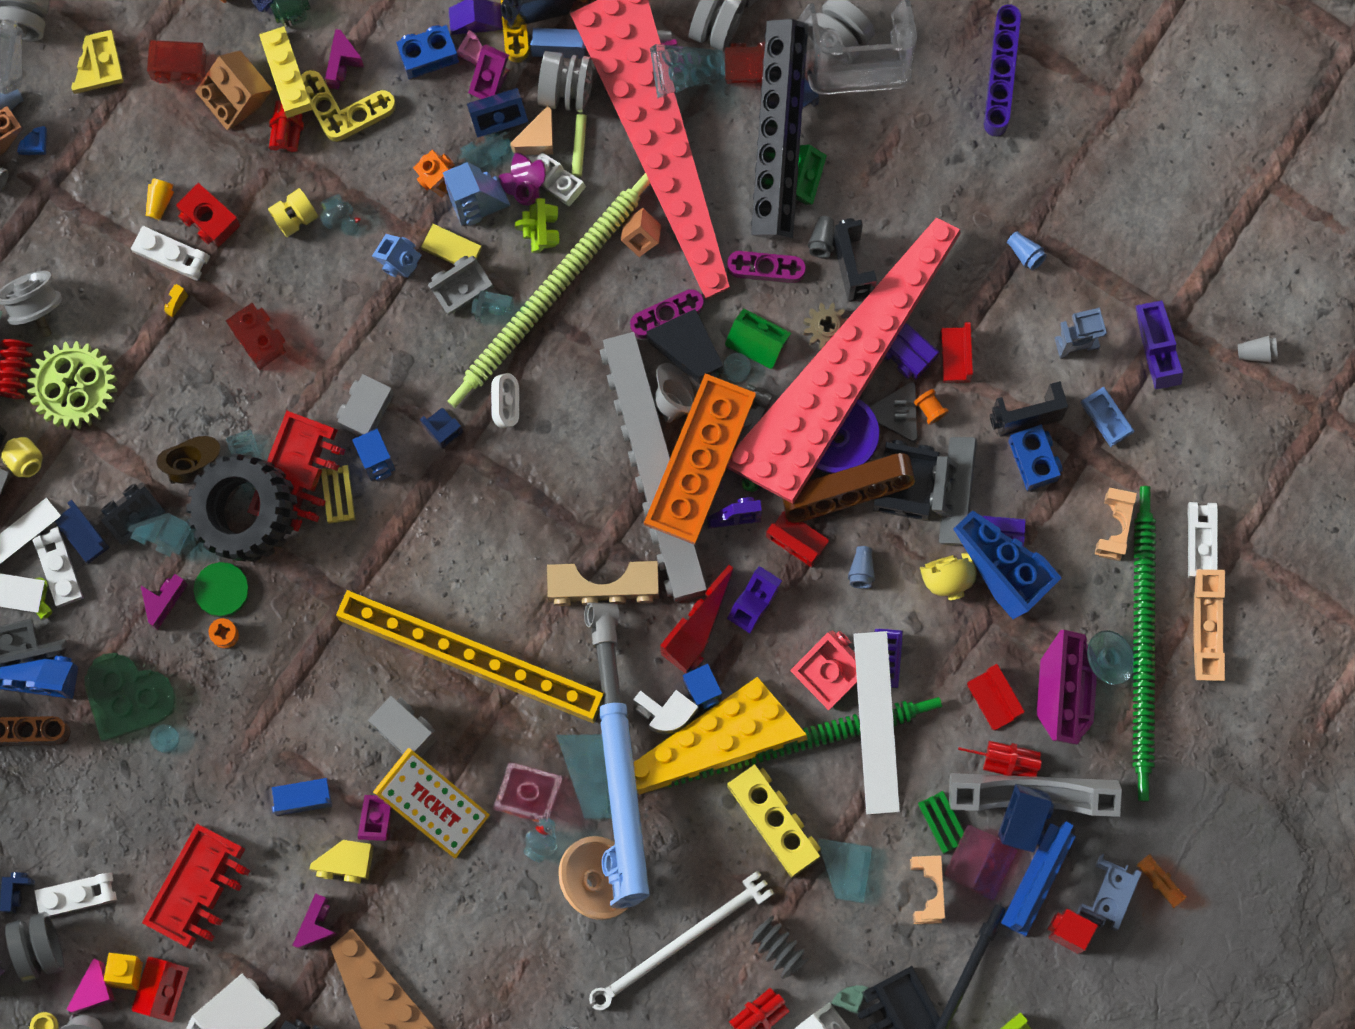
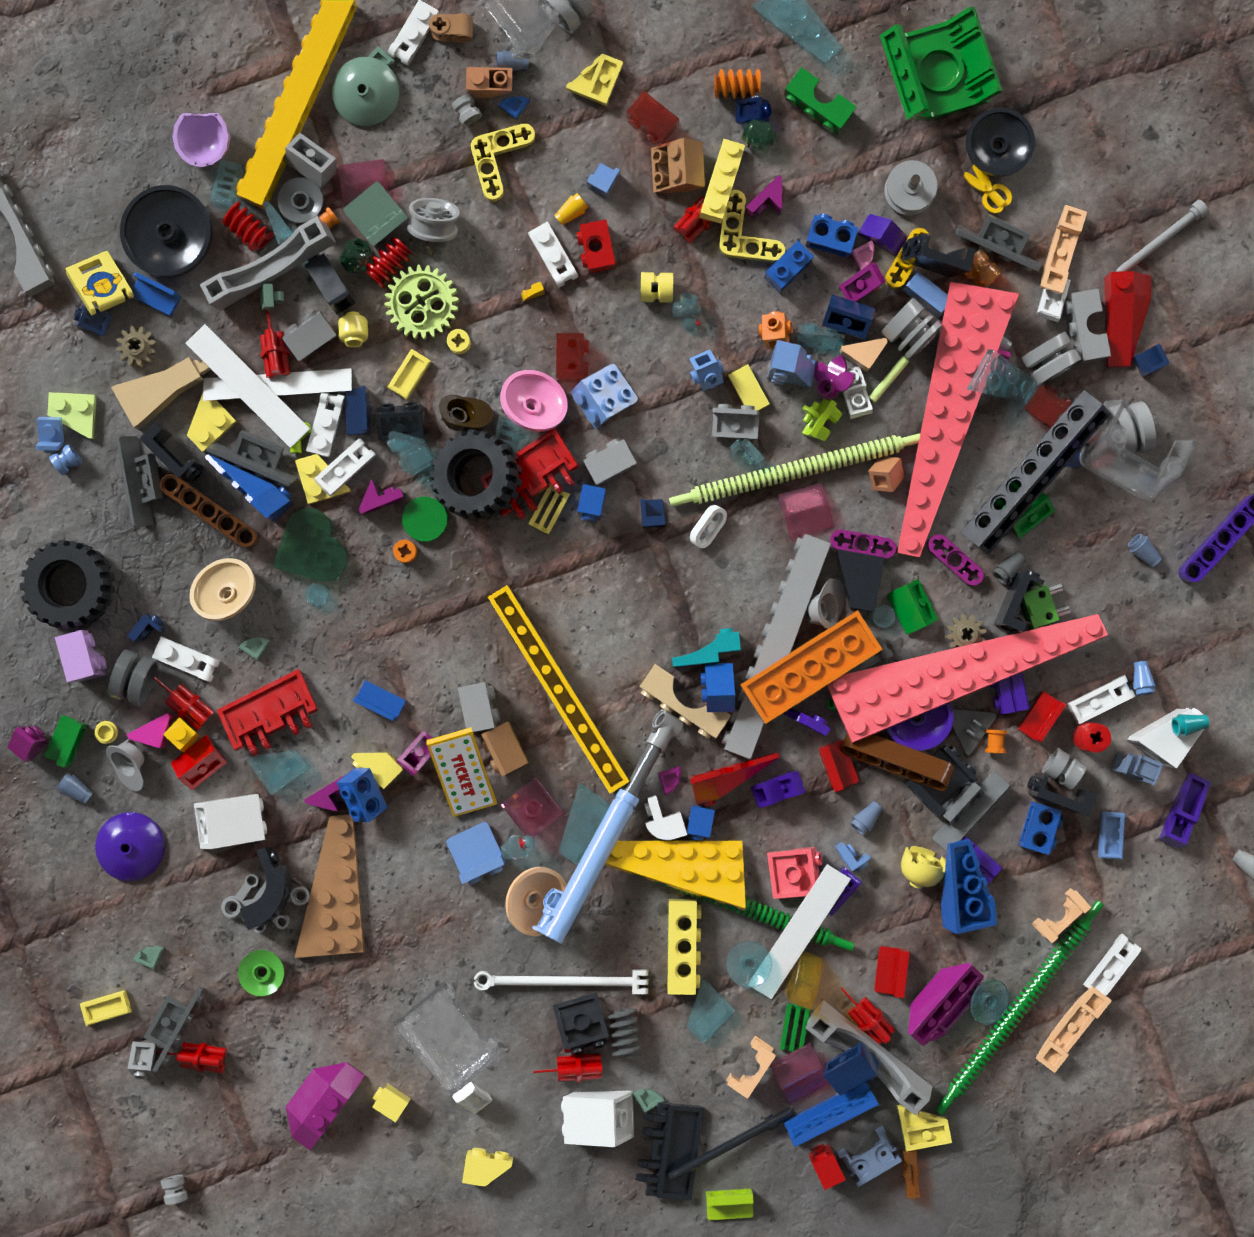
camera: 35 degrees right, 10 degrees up
none -> red piece [153,677,214,731]
none -> tan dish [190,558,256,621]
none -> sand green tile [238,637,271,660]
none -> clear light blue wing [246,750,310,795]
none -> light yellow wing [295,454,351,505]
none -> white plate [314,438,376,497]
none -> blue brick [336,768,388,822]
none -> light yellow tile [388,349,431,400]
none -> medium blue bracket [446,822,506,885]
none -> light yellow wheel [447,329,471,355]
none -> light yellow beam [471,124,535,202]
none -> medium nougat slope [480,722,529,776]
none -> bright pink dish [500,370,568,432]
none -> black plate [553,992,611,1056]
none -> medium blue bracket [570,364,638,429]
none -> medium blue panel [587,163,620,198]
none -> magenta tile [658,766,681,795]
none -> teal slope [672,628,741,667]
none -> blue brick [701,663,735,712]
none -> clear light blue dish [726,941,772,988]
none -> blue brick [764,241,814,294]
none -> clear pink slope [777,483,834,539]
none -> clear yellow slope [785,951,823,1010]
none -> medium blue bracket [834,842,871,872]
none -> light yellow wing [897,1105,952,1151]
none -> bright green piece [1015,584,1070,630]
none -> light grey wheel [1042,748,1086,790]
none -> white plate [1067,675,1135,724]
none -> red piece [1072,722,1111,753]
none -> white slope [1127,708,1204,768]
none -> sand blue cone [1128,533,1162,567]
none -> teal cone [1171,714,1209,737]

